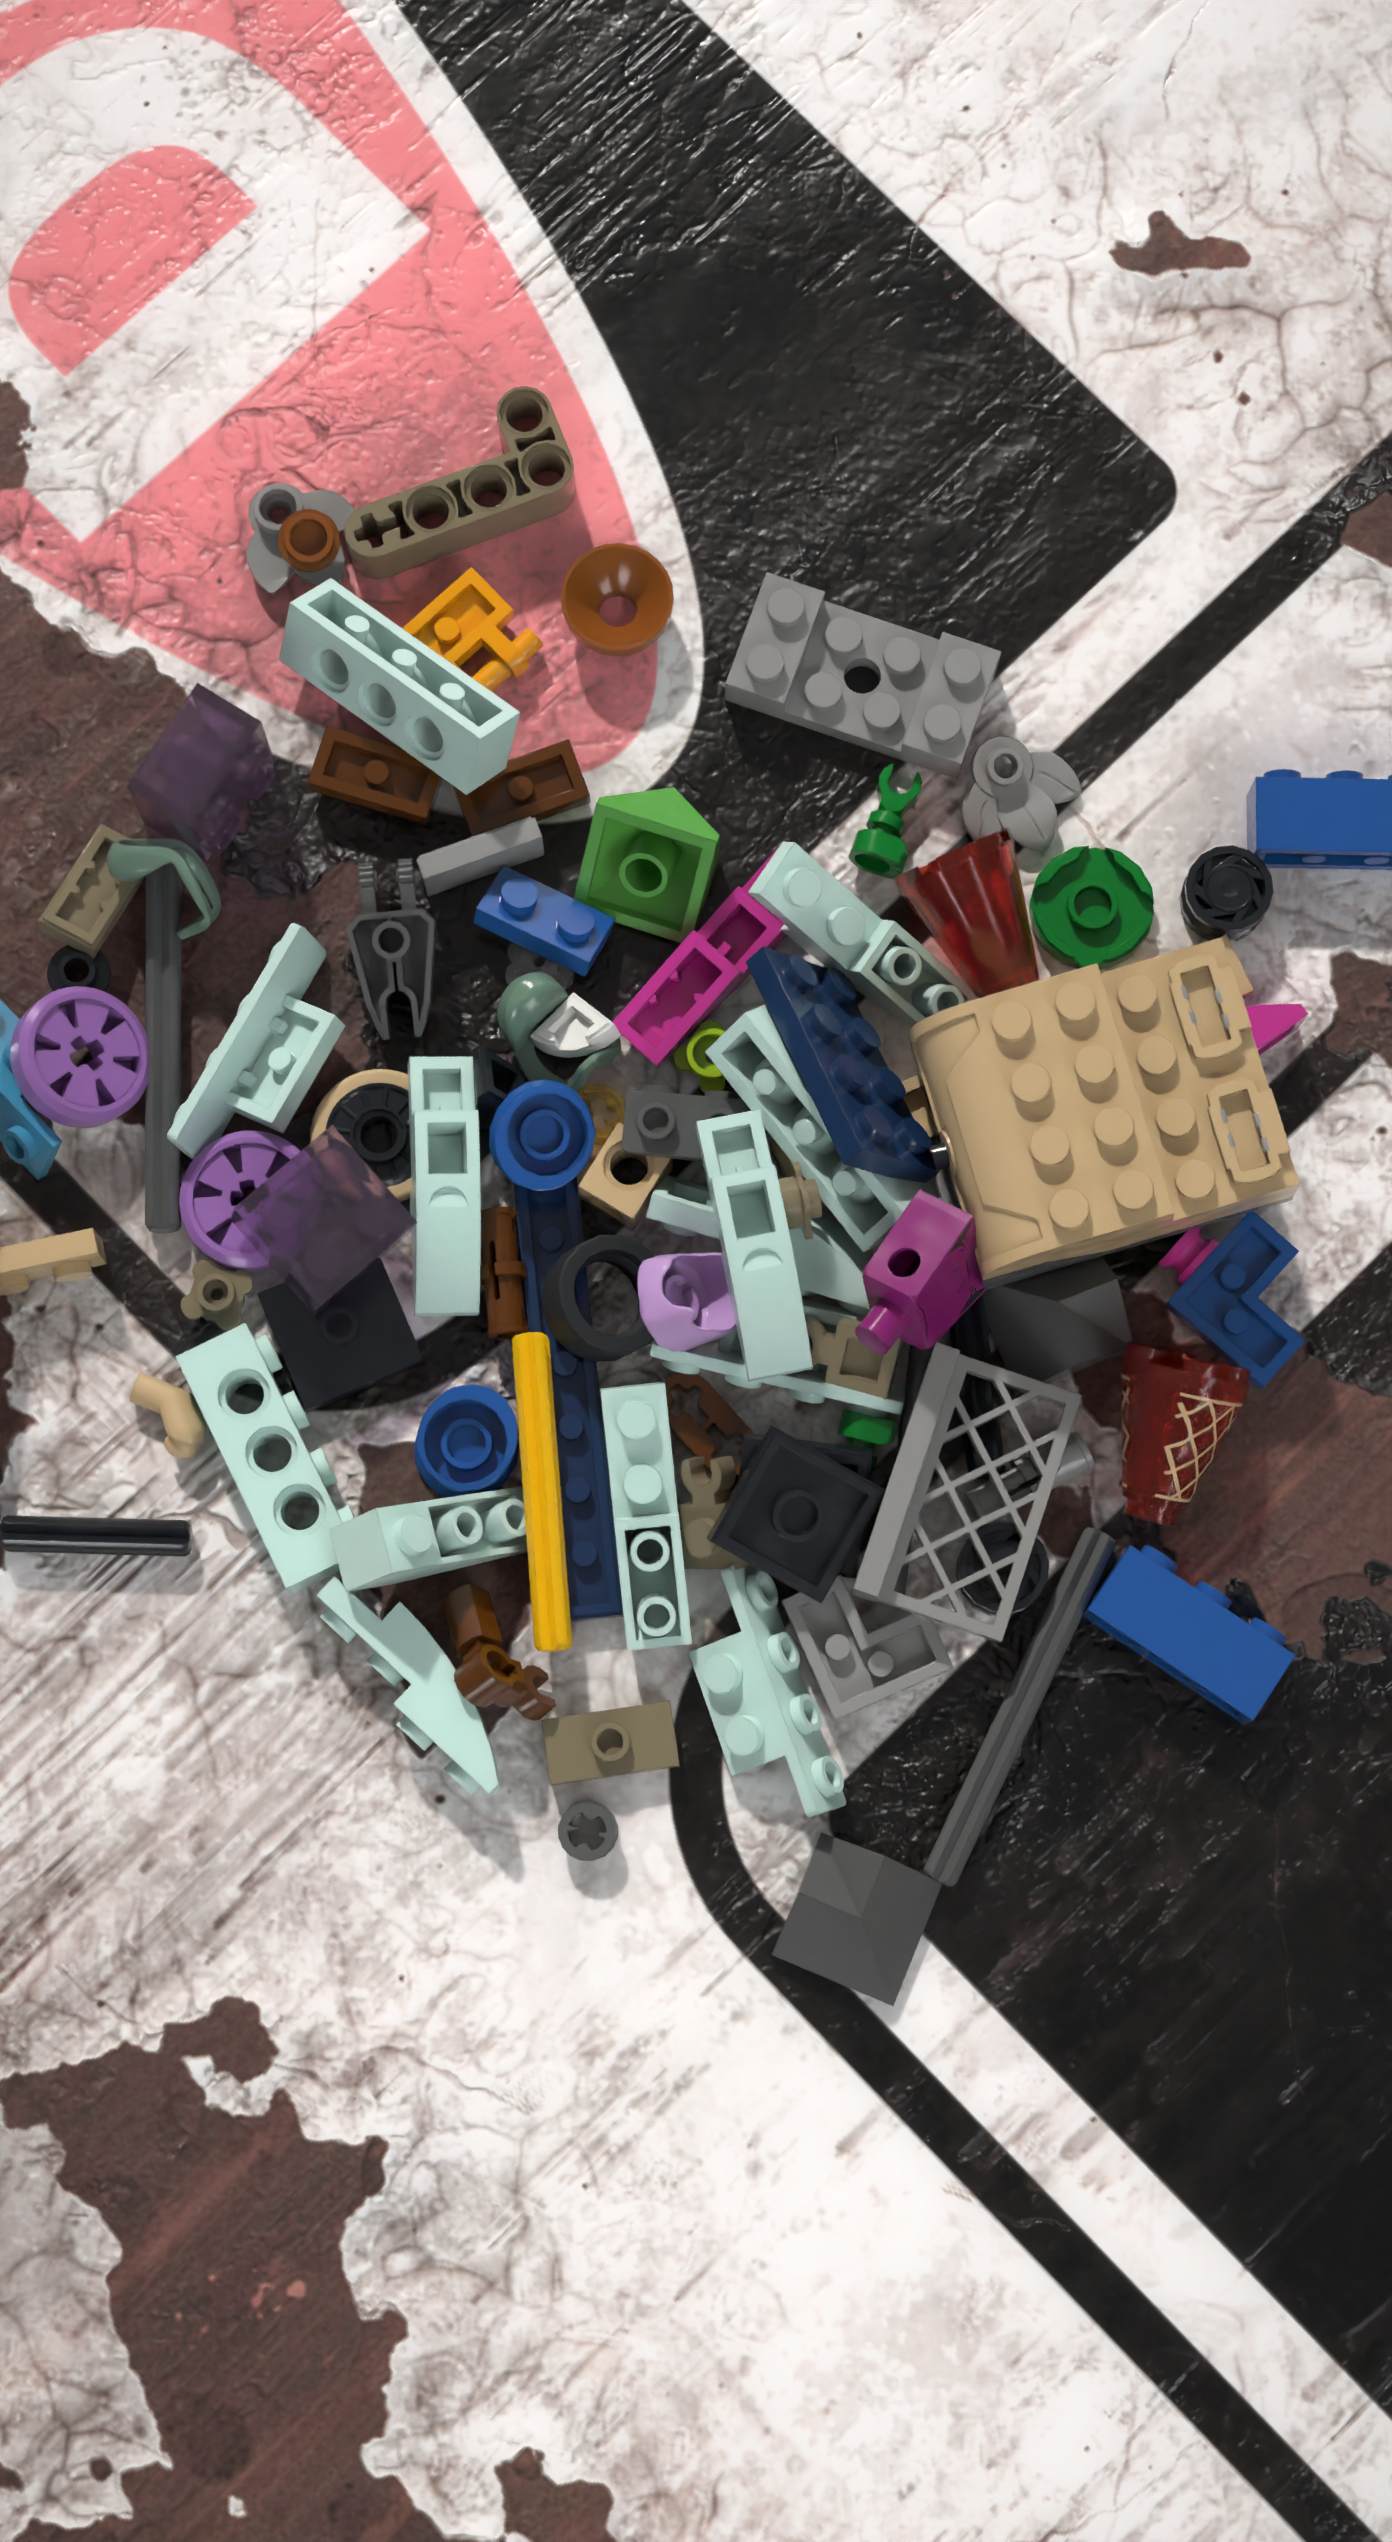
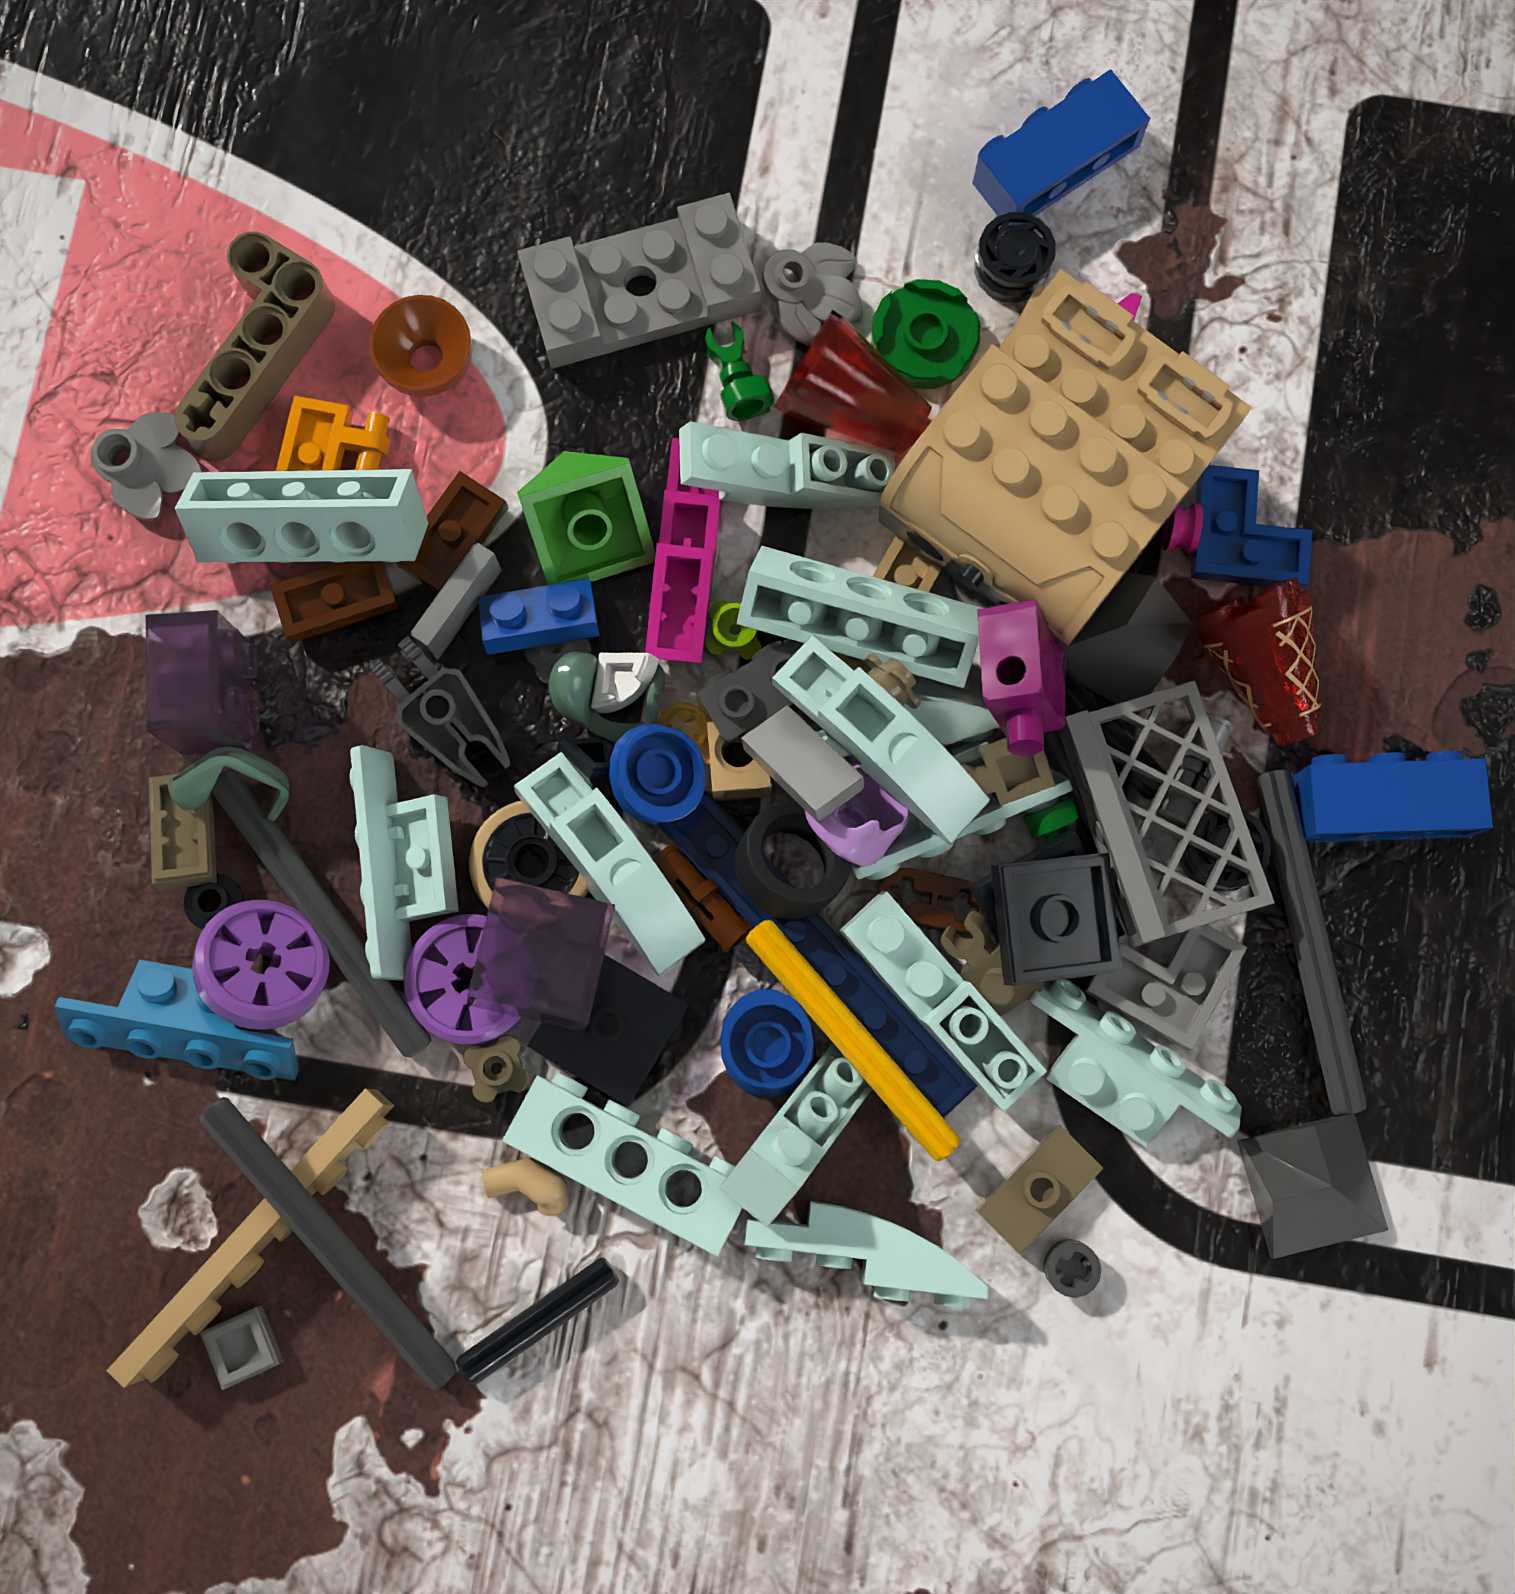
camera: 35 degrees left, 0 degrees up
dark orange plate [278,509,340,573] -> none
reddish brown bar [443,1584,556,1721] -> none
dark blue plate [746,946,940,1183] -> none
none -> light grey tile [741,705,864,822]

